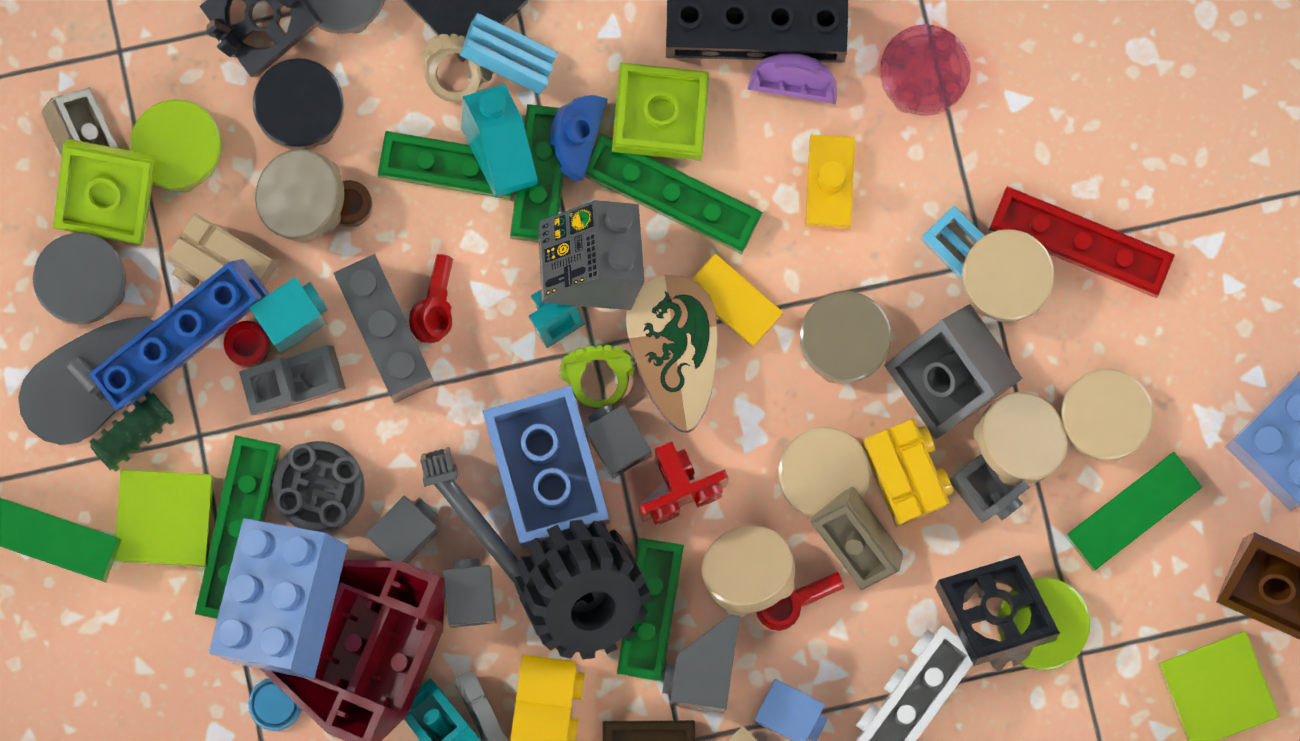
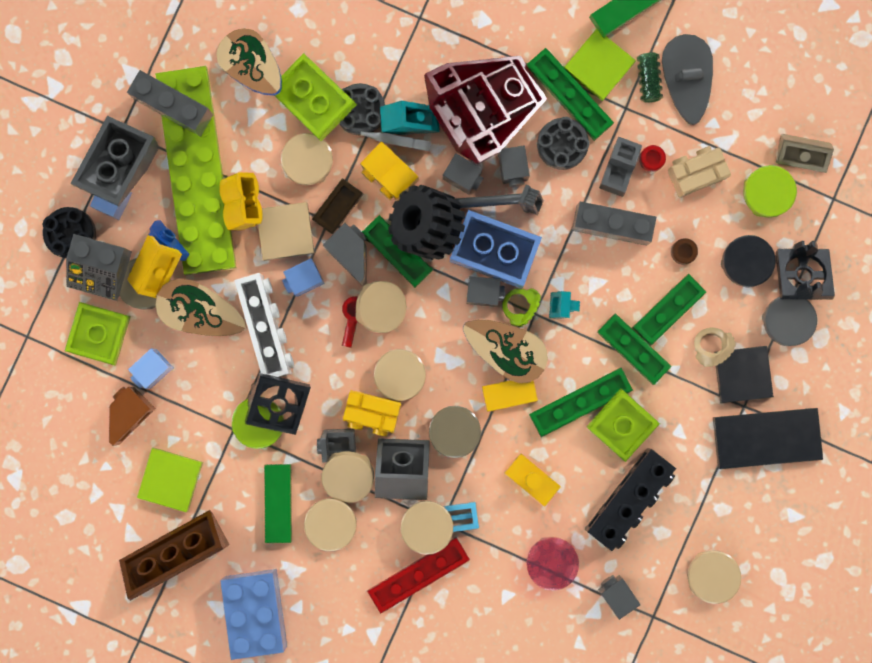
camera: 130 degrees right, 5 degrees up
dark grey tile [33,233,126,325] -> none
lime tile [53,139,156,245] -> none
blue brick [89,259,270,411] -> none
medium blue brick [209,518,348,680] -> none
dark azure piece [248,678,302,731] -> none
teal brick [249,276,328,354] -> none
dark tan tile [255,149,344,241] -> none
red plate [409,254,454,344] -> none
medium azure tile [459,13,558,94] -> none
teal slope [461,84,538,198] -> none
dark grey slope [538,200,645,310] -> none
blue plate [549,95,608,182] -> none
red bracket [639,441,729,526] -> none
medium lavender tile [747,53,837,104] -> none
dark tan slope [810,487,903,590] -> none

